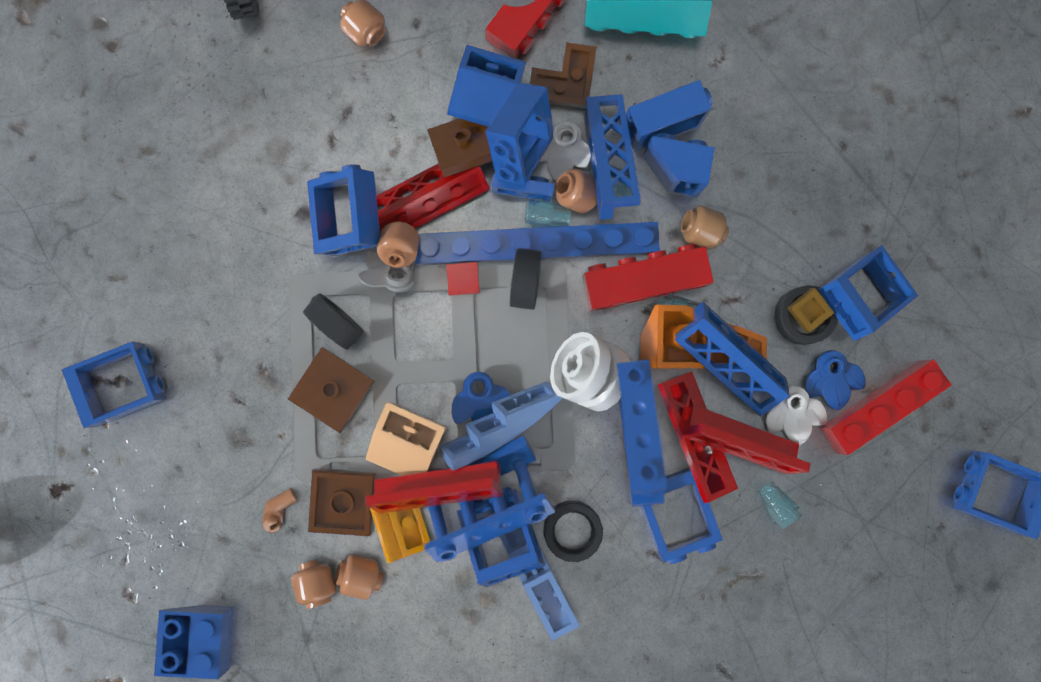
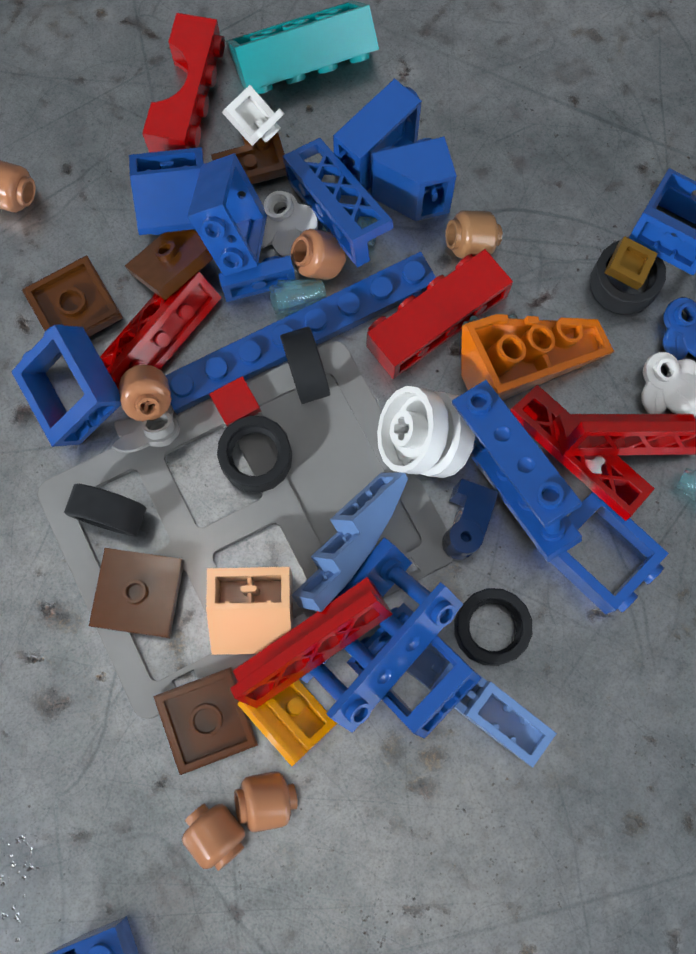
camera: 20 degrees left, 10 degrees down
nougat arm [262,488,298,533] -> none
blue plate [451,372,510,424] -> none
blue fence [675,302,790,417] -> none
none -> reddish brown plate [22,255,123,337]
none -> black tyre [217,415,292,493]
none -> white bracket [222,85,284,146]
none -> dark blue leg [442,478,498,560]

